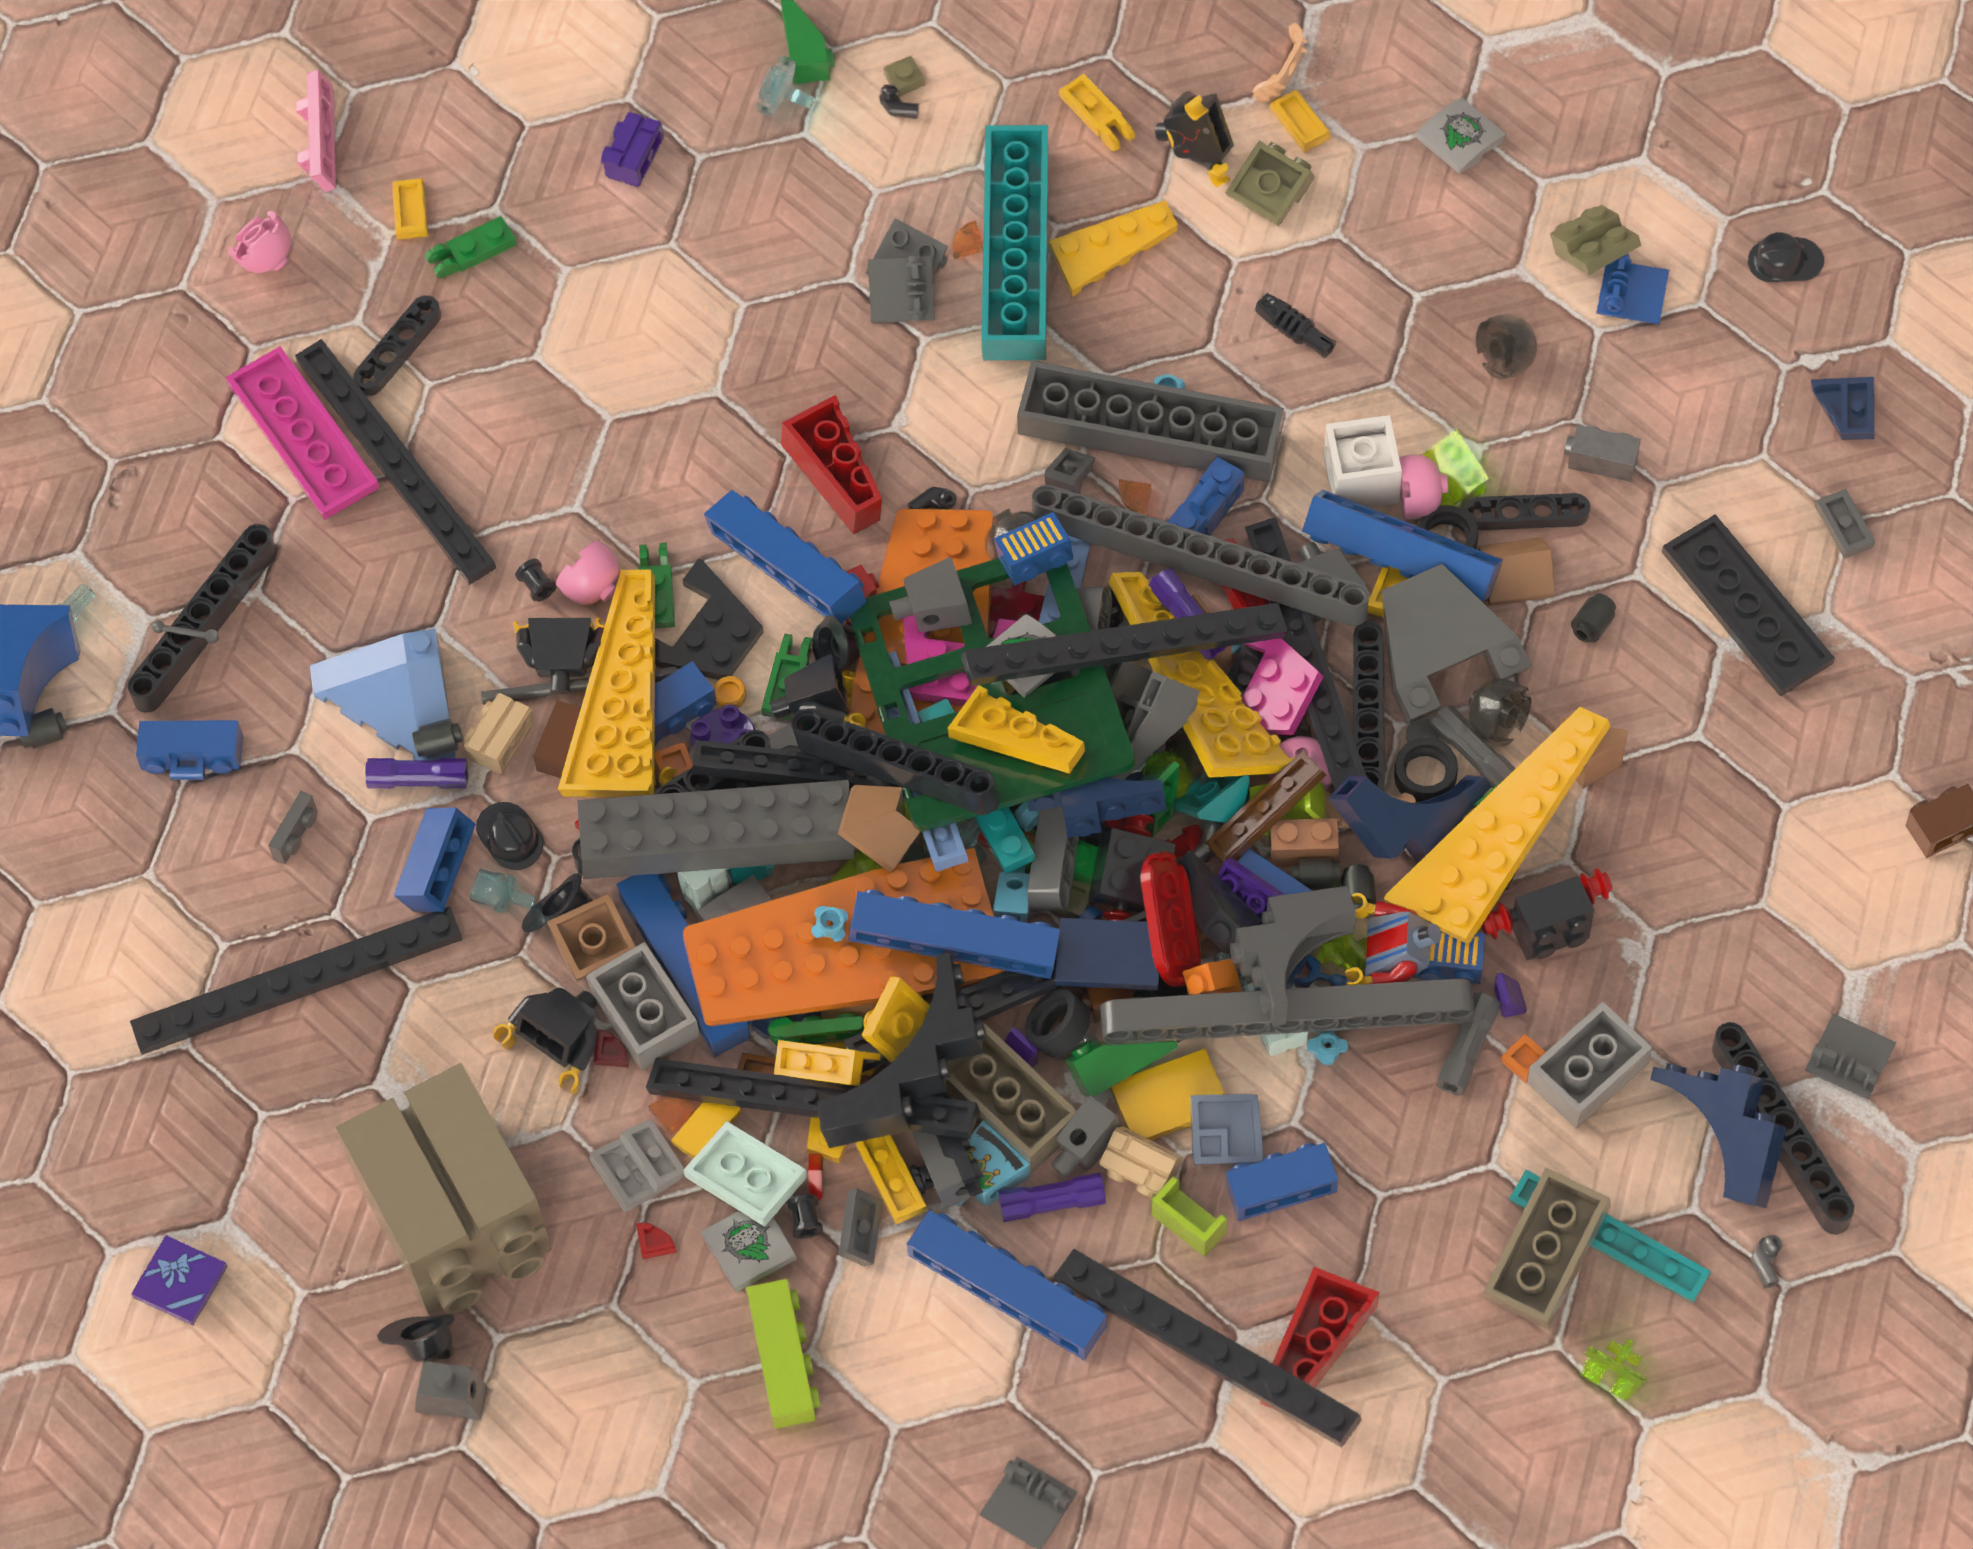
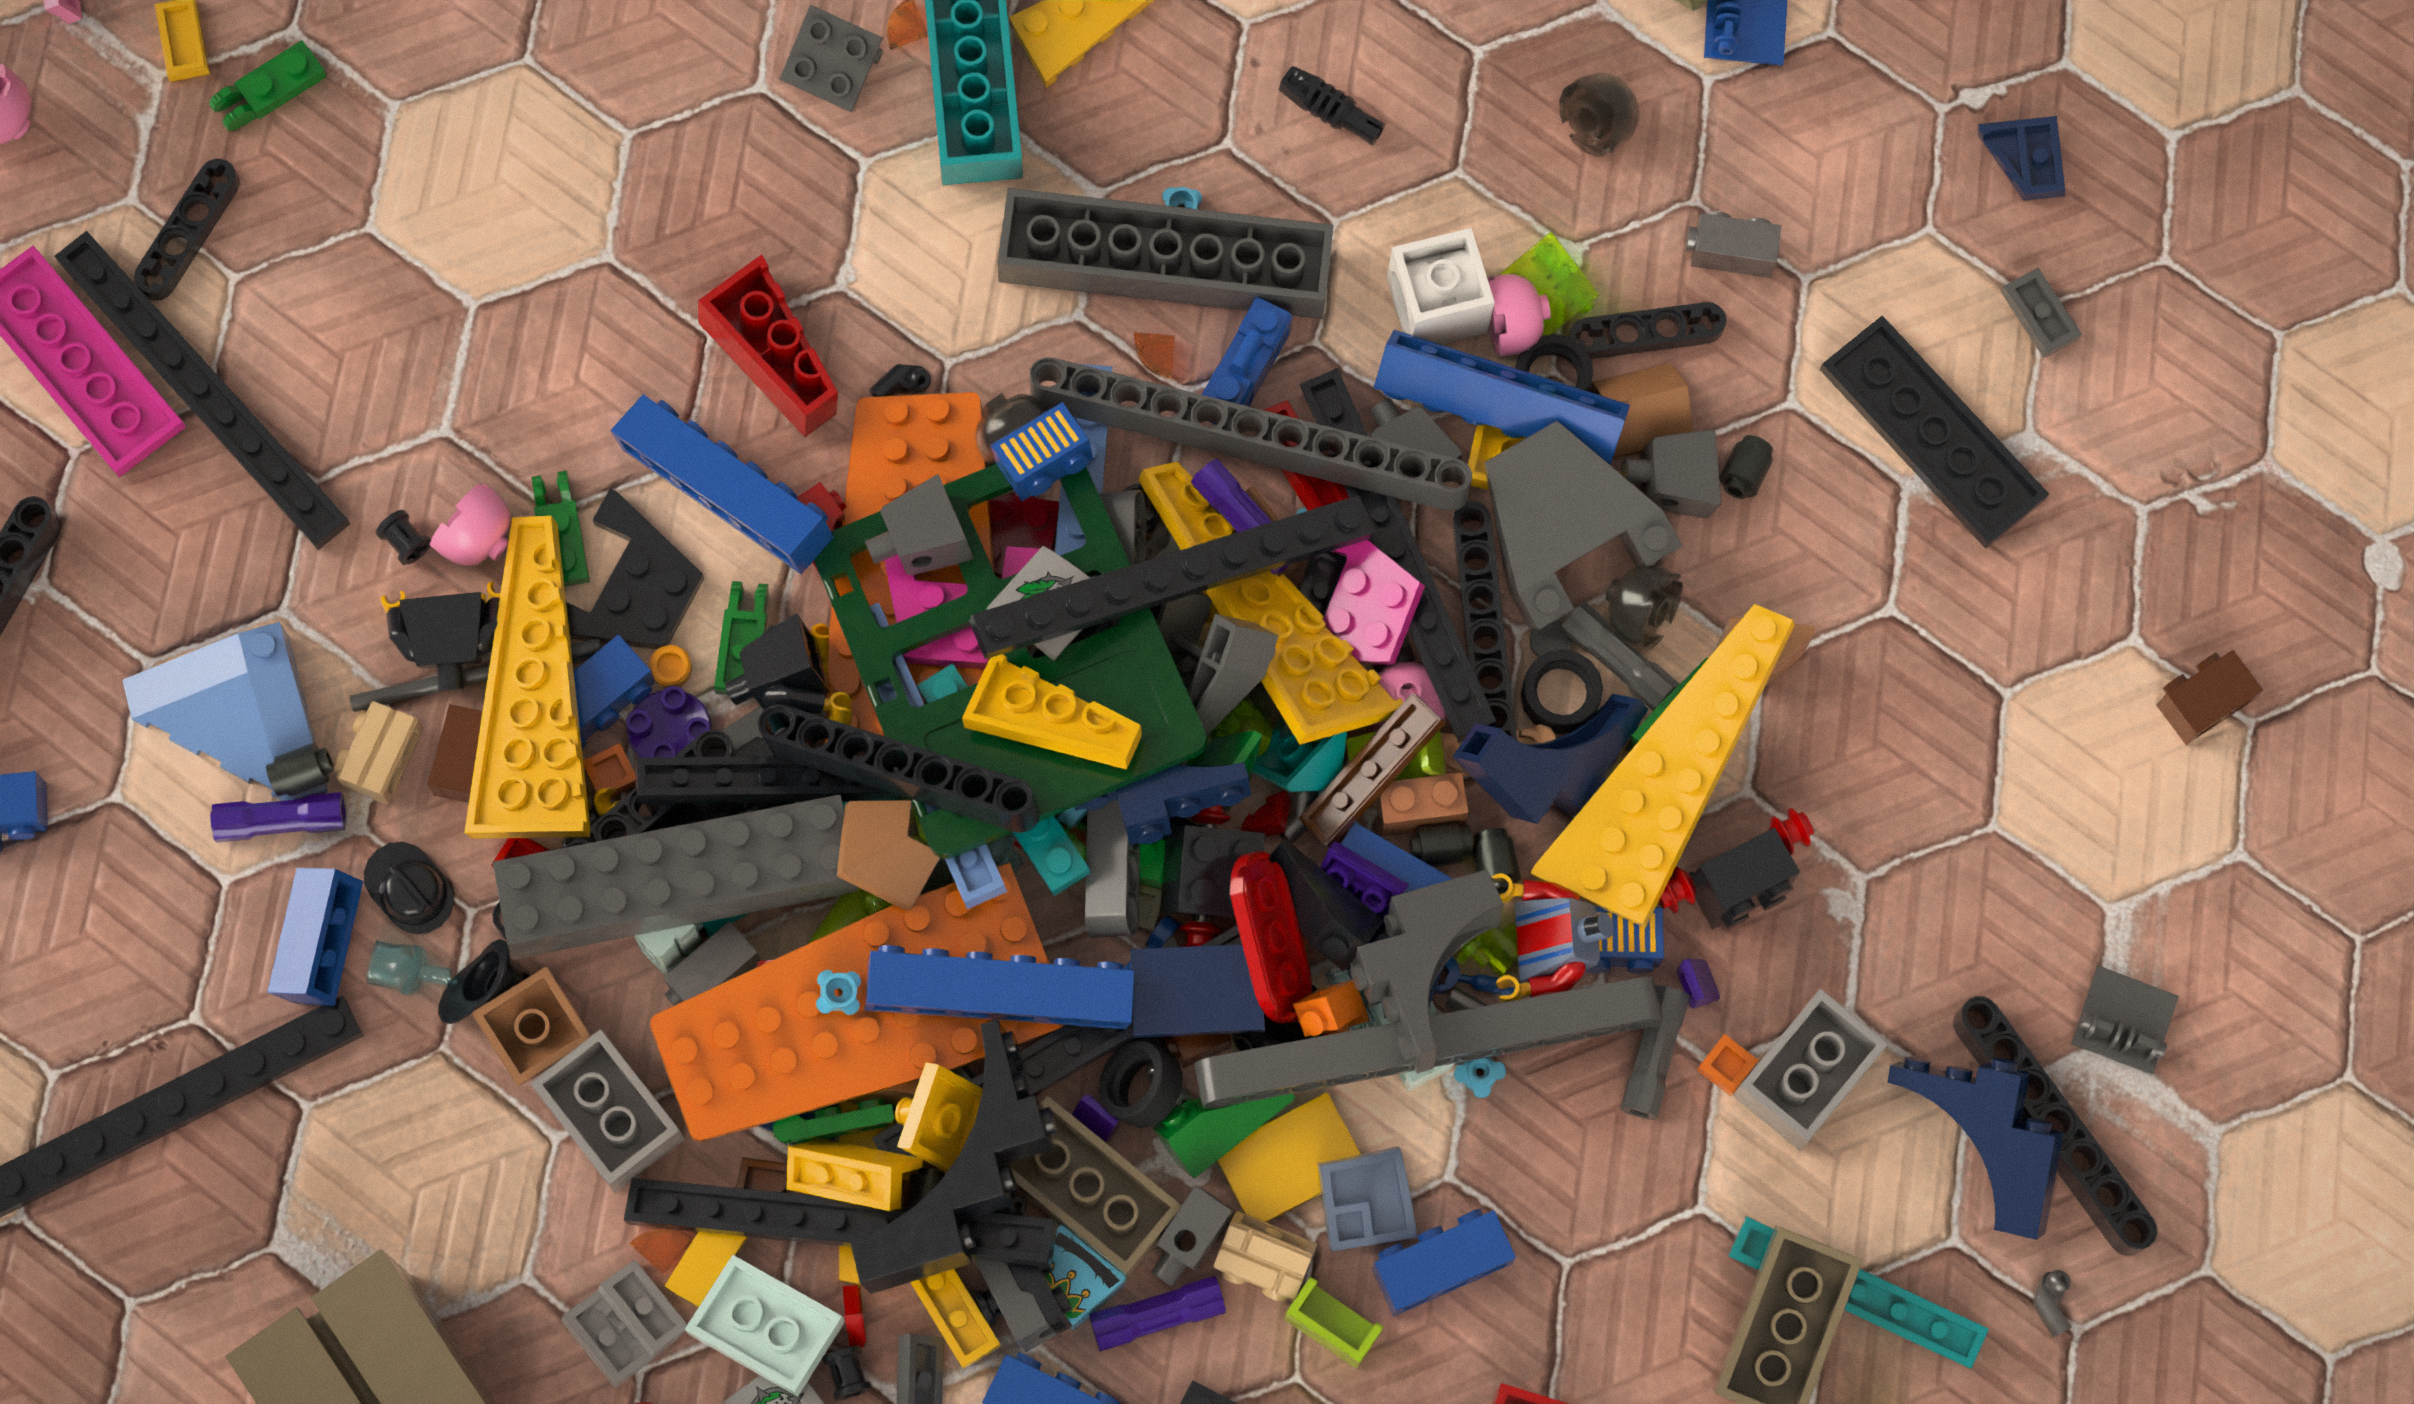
camera: 15 degrees left, 10 degrees up
dark grey plate [268,791,318,864] -> none
black torso [493,988,598,1094] -> none
dark red tile [594,1029,629,1068] -> none
blue brick [616,874,752,1057] -> none
black piece [812,615,860,671] -> none
dark grey hinge [868,256,934,323] -> none
medium azure torso [993,866,1032,923] -> none
dark grey slope [1044,448,1095,494] -> none
none -> dark grey torso [1621,430,1721,518]

